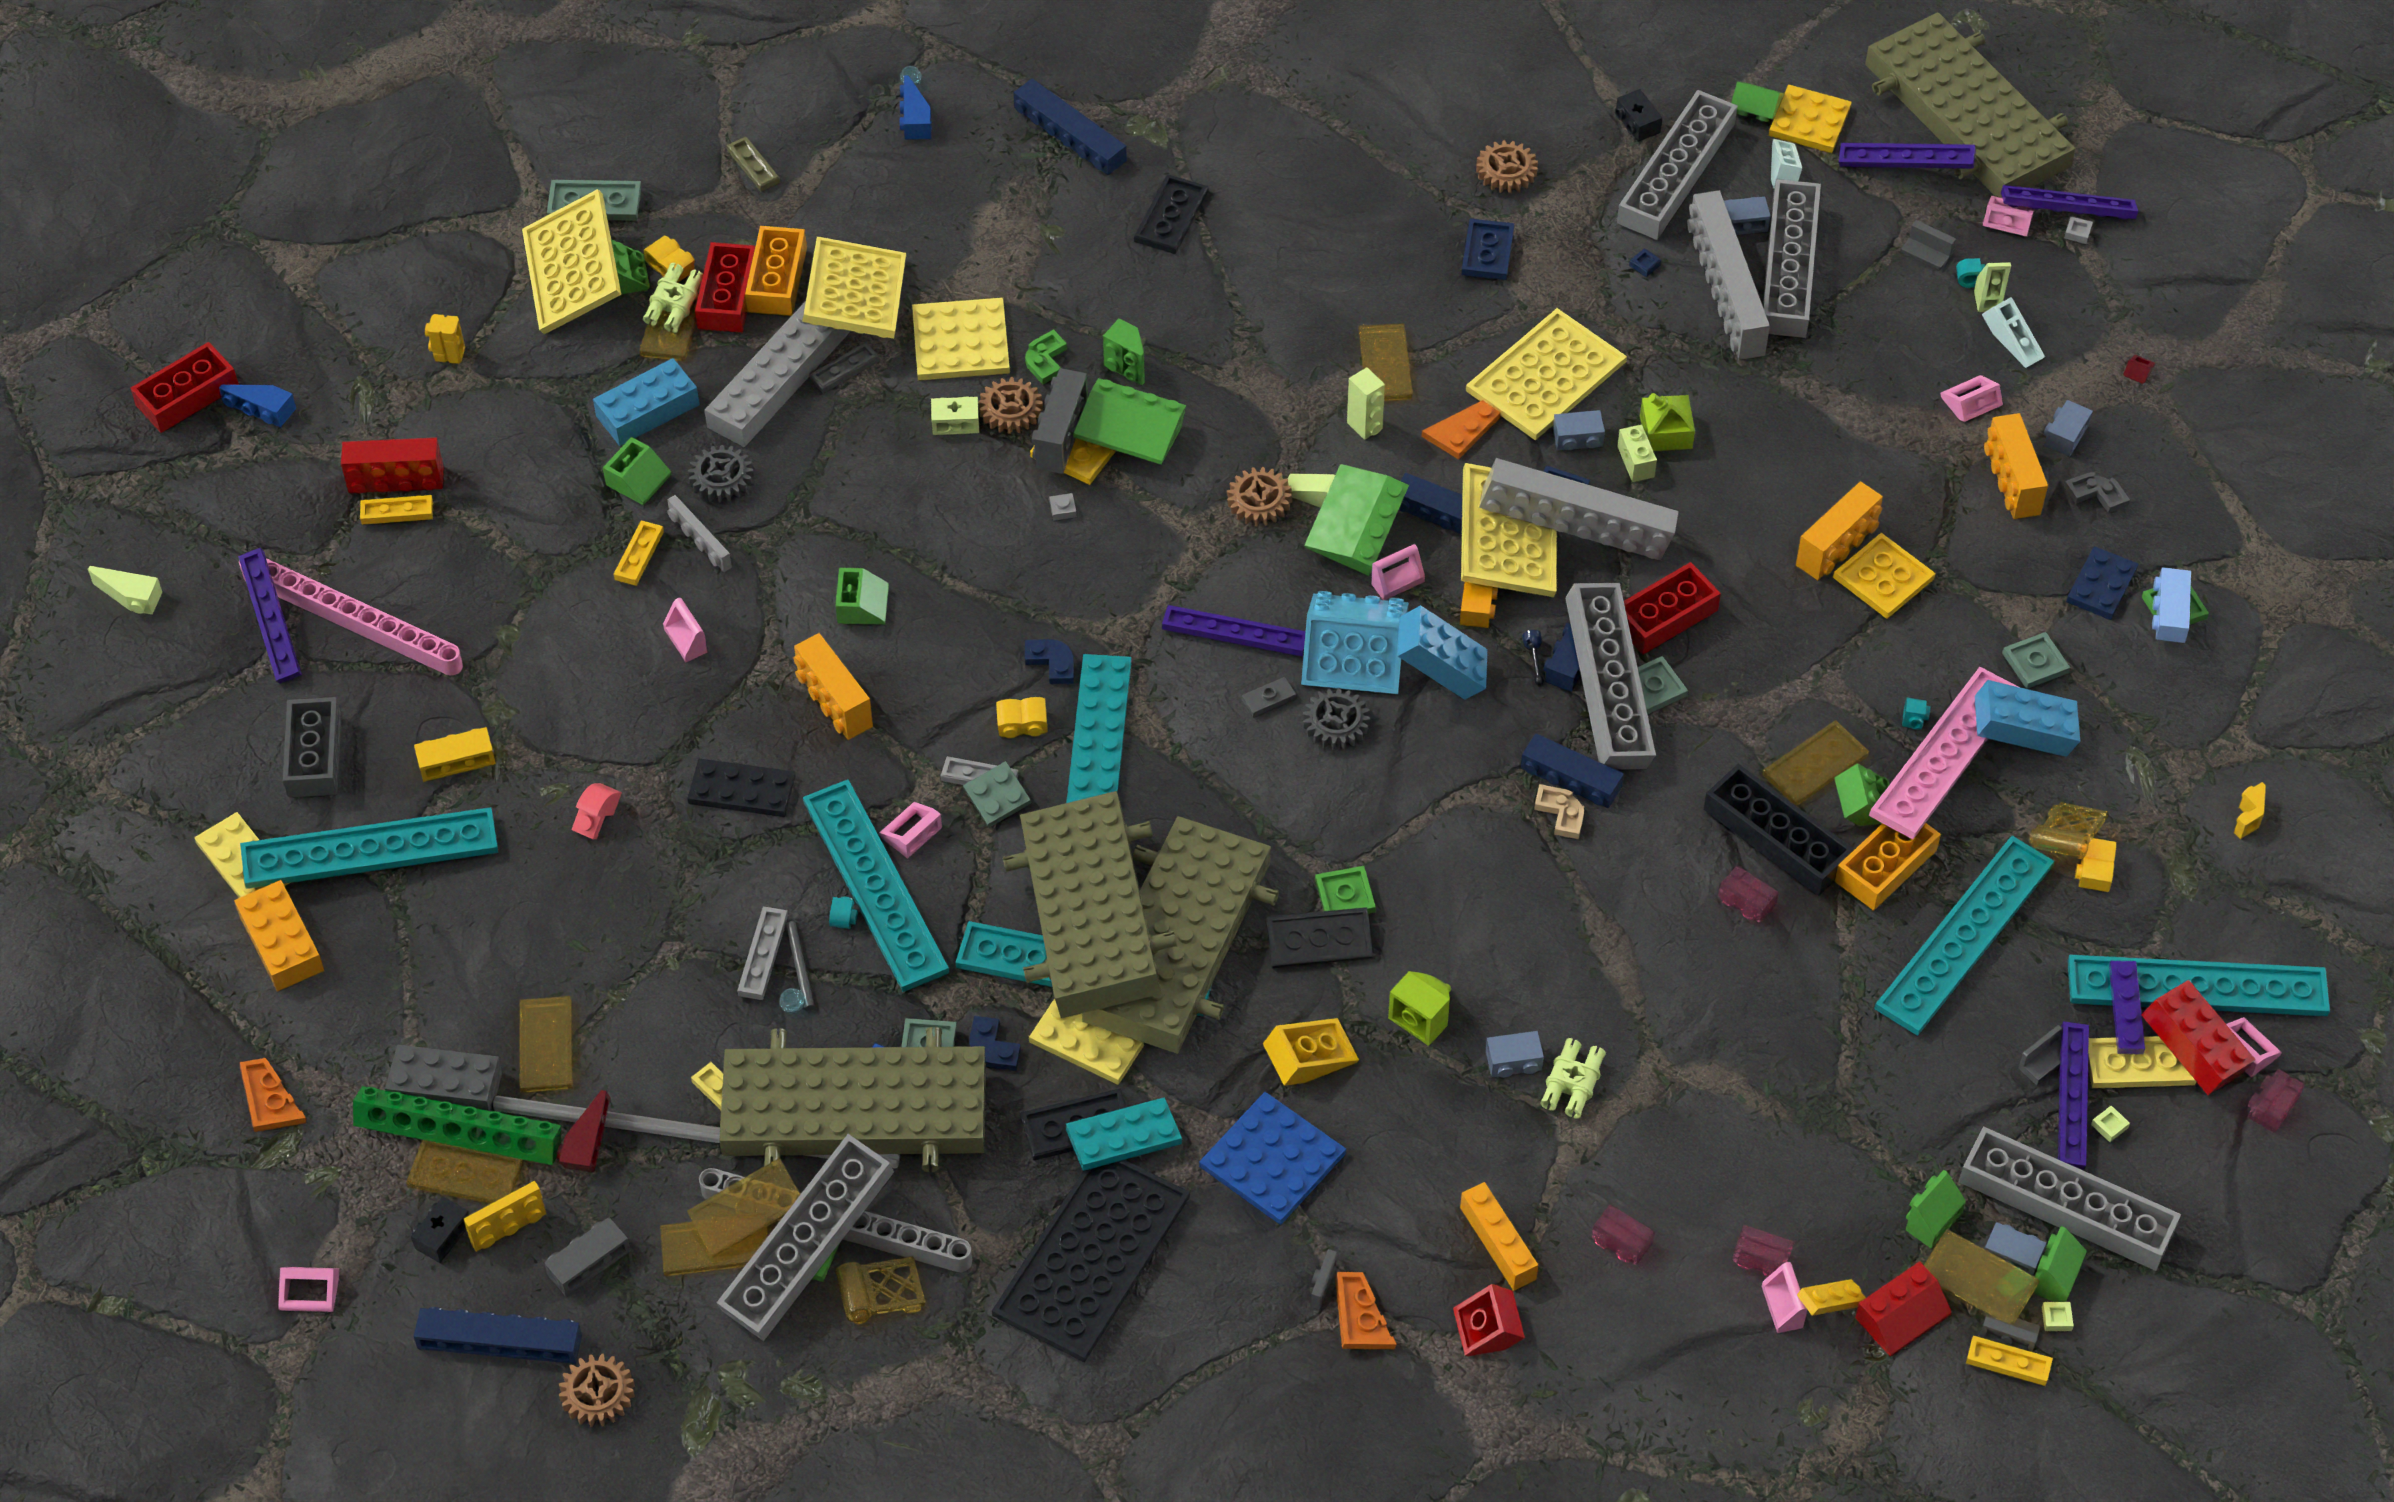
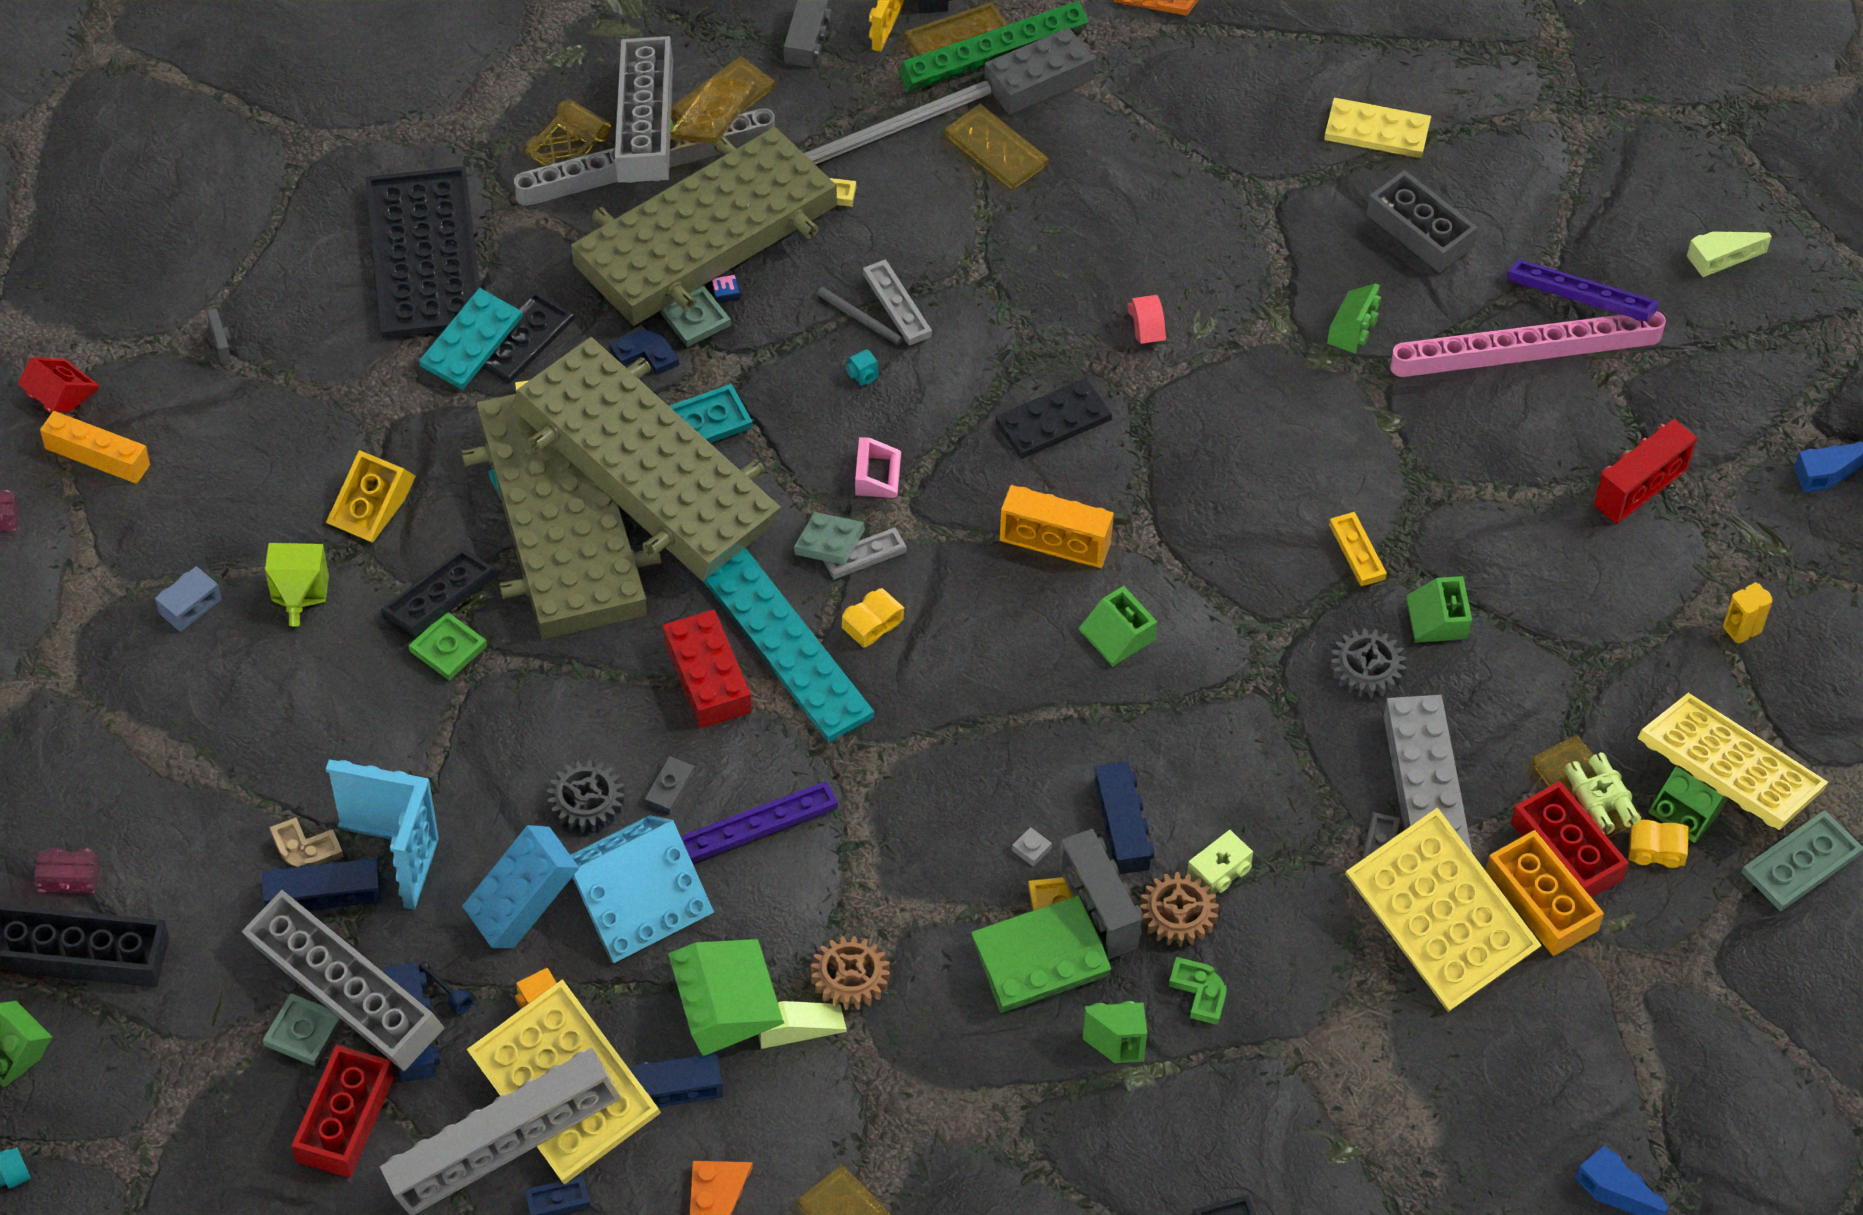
camera: 140 degrees right, 0 degrees up
light orange brick [234,880,324,992] -> none
teal plate [240,807,498,889] -> none
yellow plate [360,495,433,525] -> none
yellow brick [414,727,496,782] -> none
dark red slope [557,1090,611,1173] -> none
dark azure brick [593,358,700,446] -> none
bright pink tile [663,598,707,662] -> none
light grey plate [667,495,732,572] -> none
olive tile [727,137,780,192] -> none
clear light blue plate [780,988,805,1013] -> none
teal plate [803,779,949,992] -> none
light yellow plate [912,298,1010,380] -> none
dark blue plate [1025,639,1074,684] -> none
blue plate [1199,1092,1346,1225] -> none
orange wing [1335,1272,1397,1349] -> none
yellowish green brick [1347,367,1385,440] -> none
bright pink tile [1371,544,1425,600] -> none
yellowish green pin [1540,1038,1606,1118] -> none
clear yellow tile [1762,720,1869,806] -> none
none -> medium azure bracket [326,759,439,910]
none -> red brick [663,609,752,729]
none -> dark blue brick [1094,761,1155,874]
none -> bright green slope [1327,284,1382,354]

